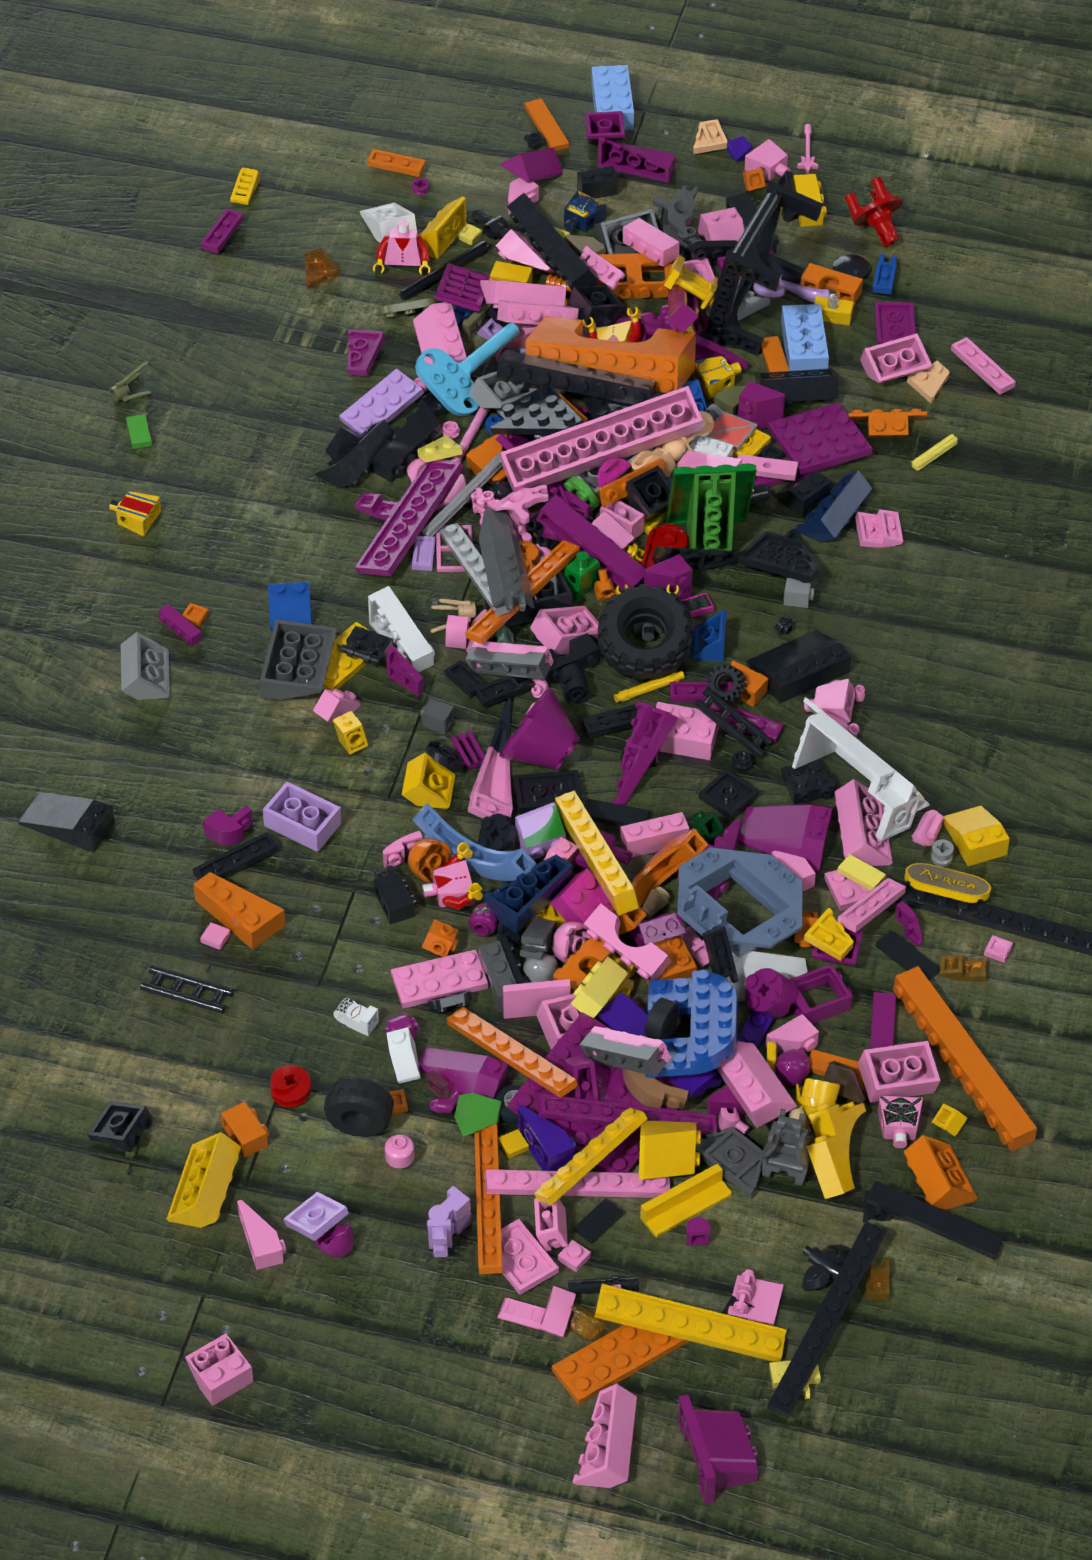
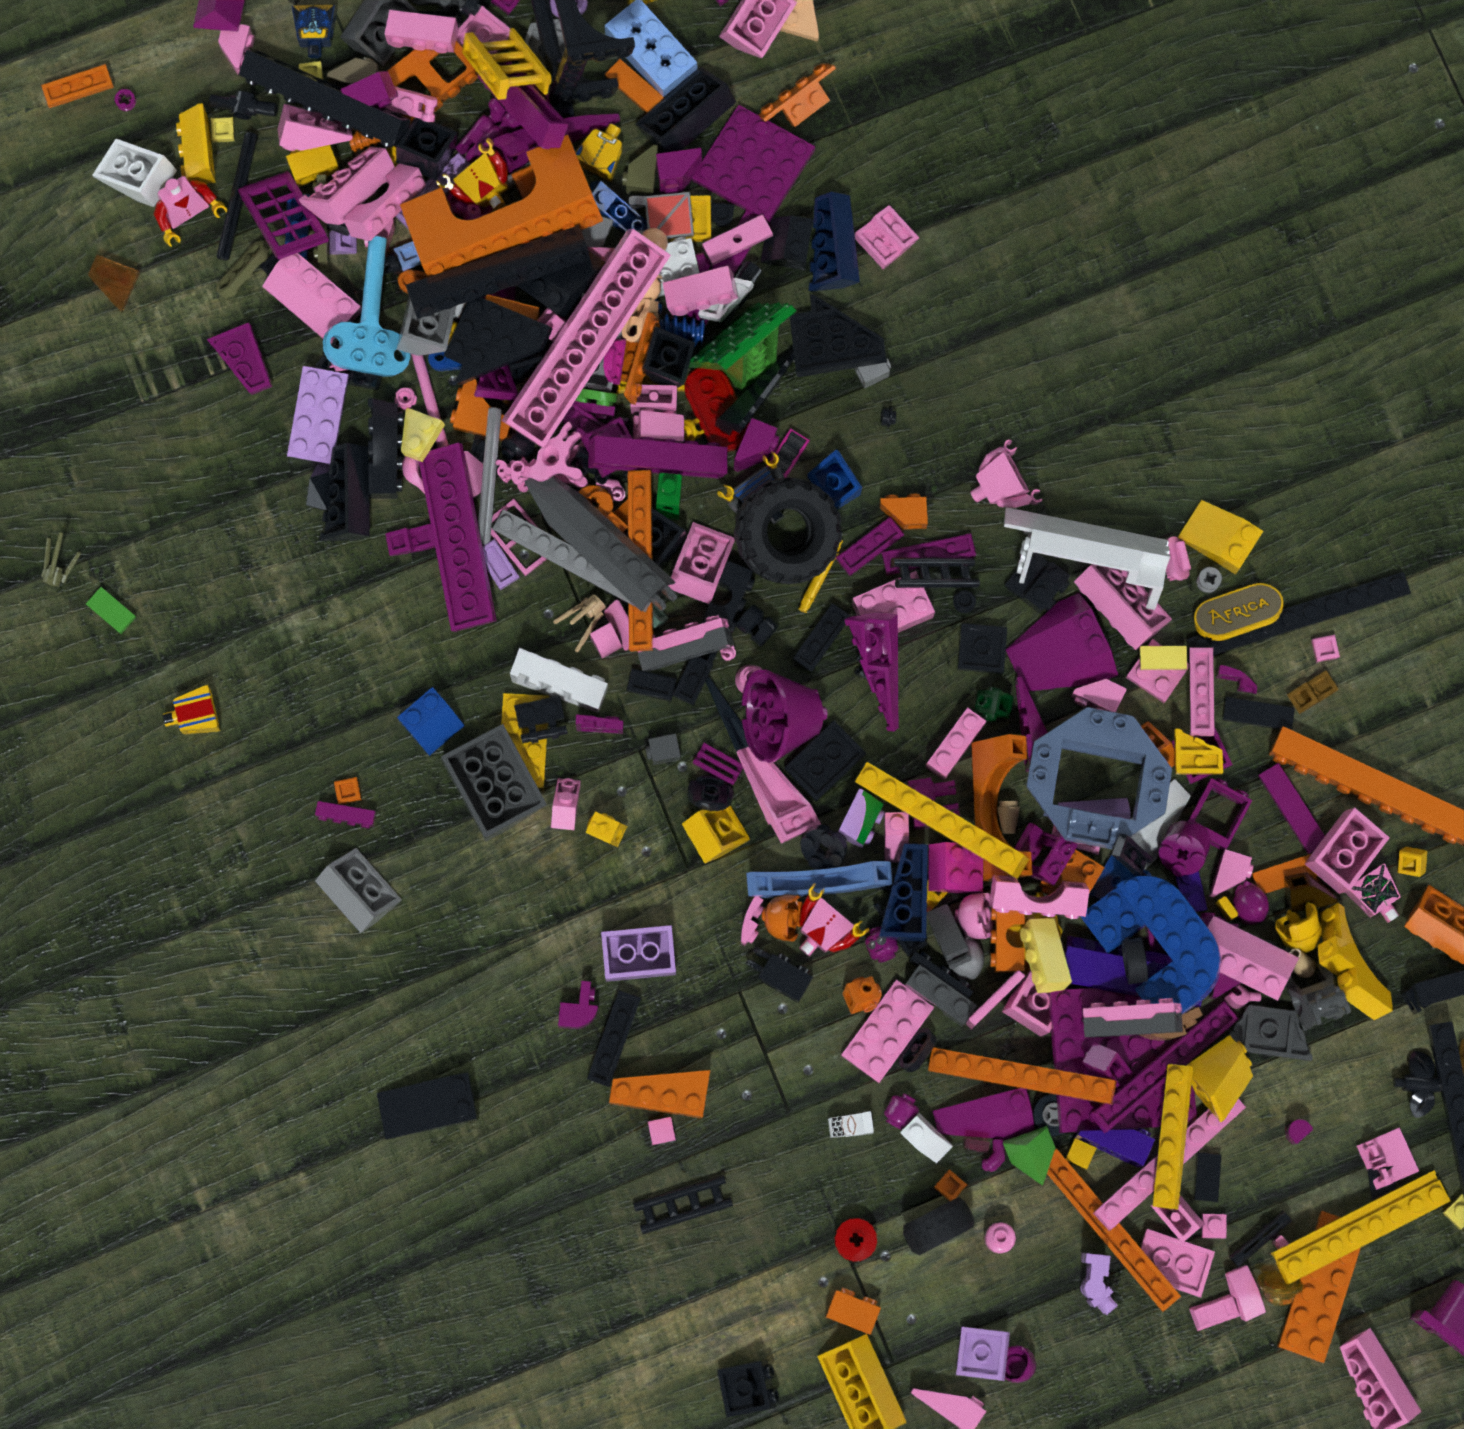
camera: 40 degrees left, 30 degrees up
black tile [584,799,649,827] -> none
orange piece [594,569,615,600] -> none
yellow panel [640,1163,732,1237] -> none
black tyre [706,664,747,704] -> none
black slope [746,630,851,704] -> none
light yellow axle [911,434,958,471] -> none
none -> magenta slope [341,71,398,108]

